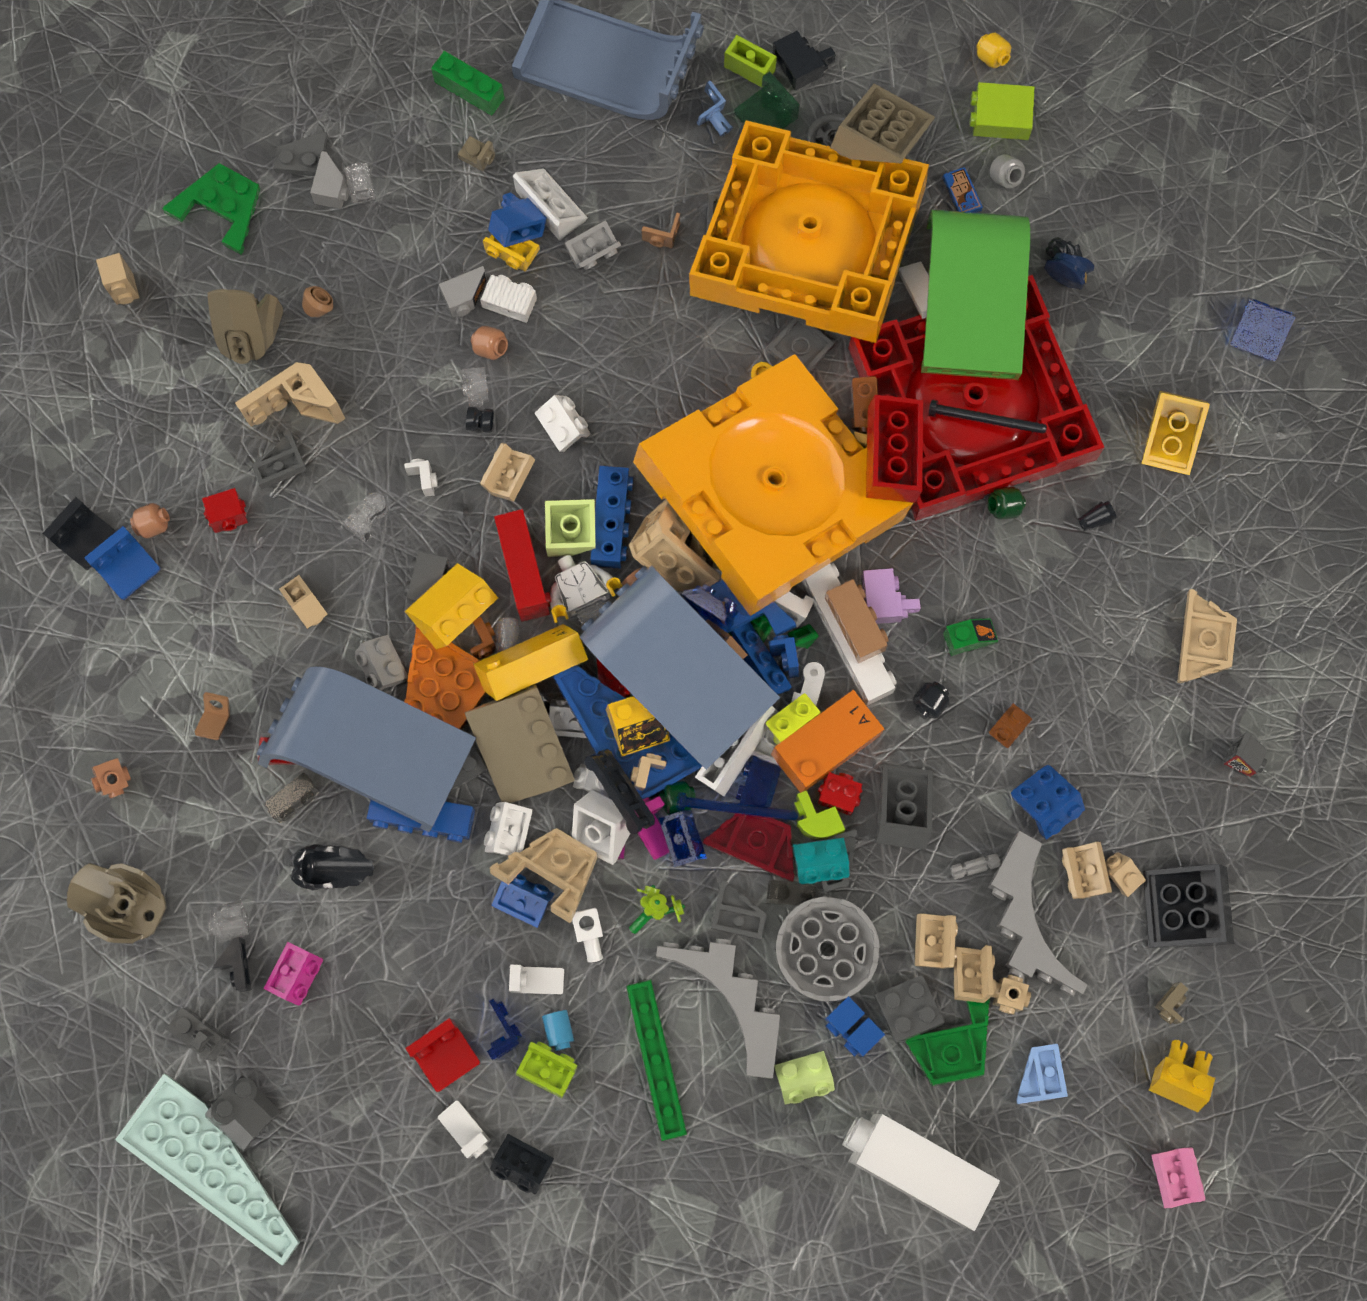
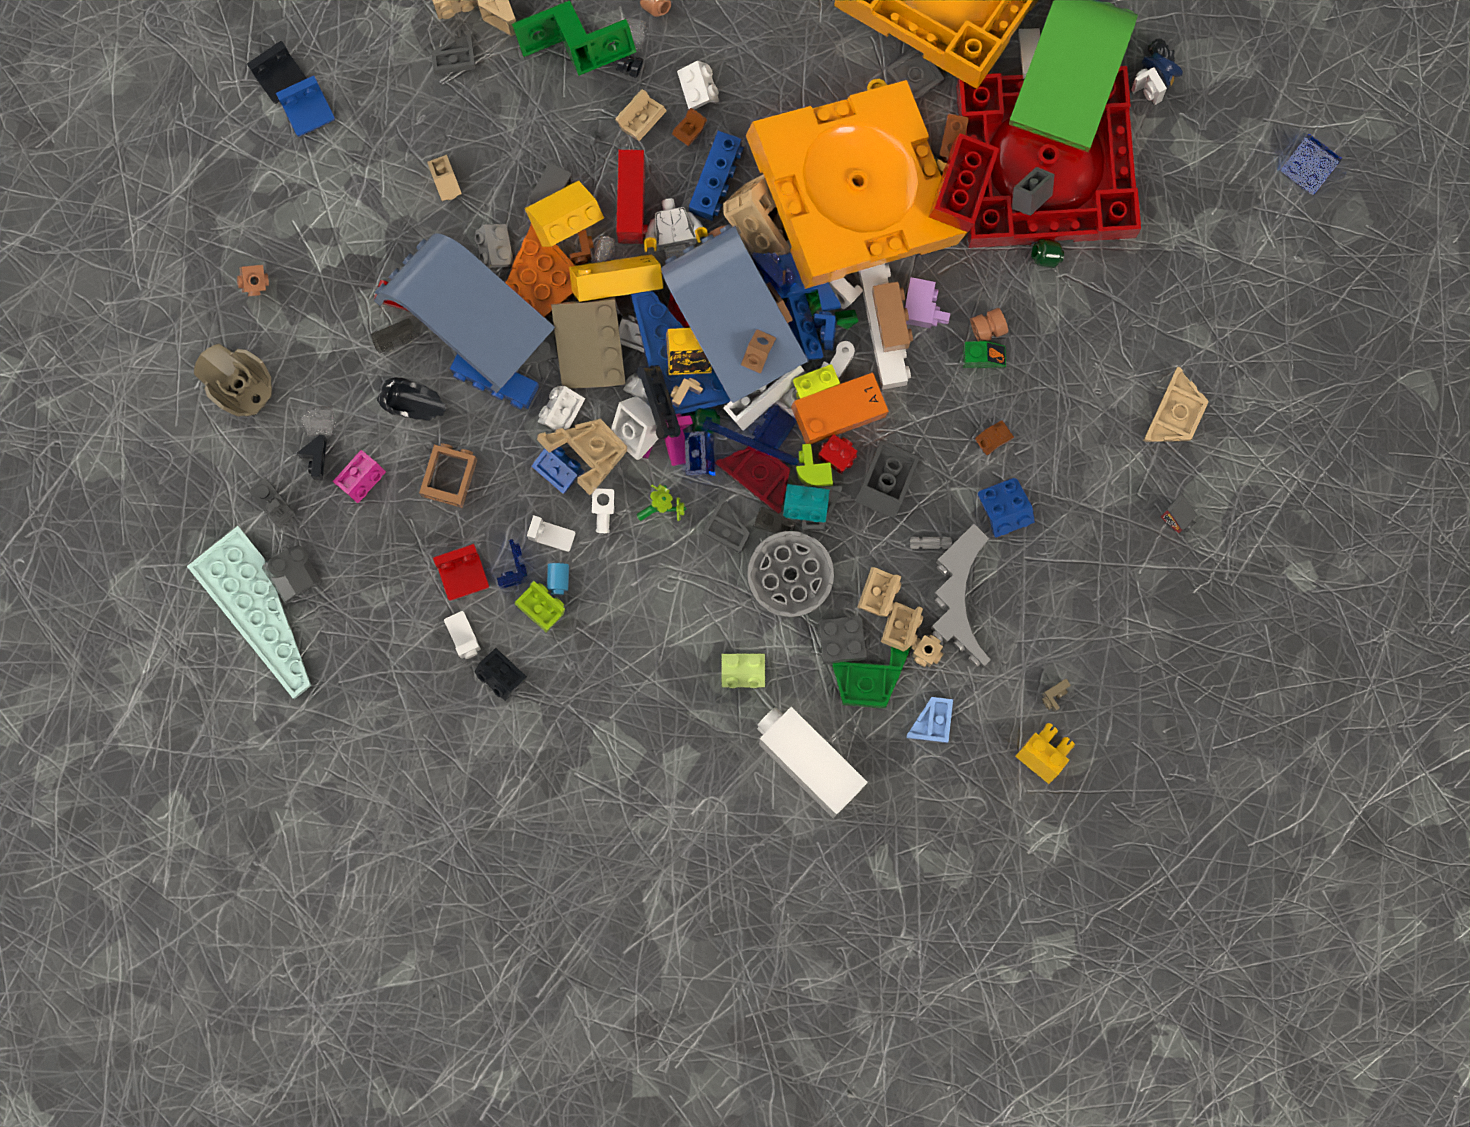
camera: 15 degrees right, 5 degrees up
nougat head [130,503,170,539] -> none
medium nougat bracket [195,692,230,740] -> none
red head [202,488,248,533] -> none
clear leg [344,493,388,543] -> none
white bracket [404,459,438,497] -> none
yellowish green slope [545,499,596,557] -> none
green tile [626,980,687,1141] -> none
light grey arch [656,939,780,1079] -> none
blue piece [825,996,885,1057] -> none
black head [913,681,950,719] -> none
black bar [928,400,1047,434] -> none
tan bracket [1062,842,1112,899] -> none
black cone [1078,501,1117,531] -> none
tan bracket [1105,852,1146,897] -> none
yellow slope [1141,391,1210,475] -> none
black slope [1143,864,1234,948] -> none
bright pink bracket [1151,1147,1205,1208] -> none
none -> medium nougat window [419,443,477,508]
none -> green bracket [512,0,636,76]
none -> dark orange bracket [672,108,707,146]
none -> medium nougat bracket [741,329,776,373]
none -> nougat wheel [970,308,1008,341]
none -> dark grey brick [1012,167,1054,216]
none -> white bracket [1131,67,1167,105]

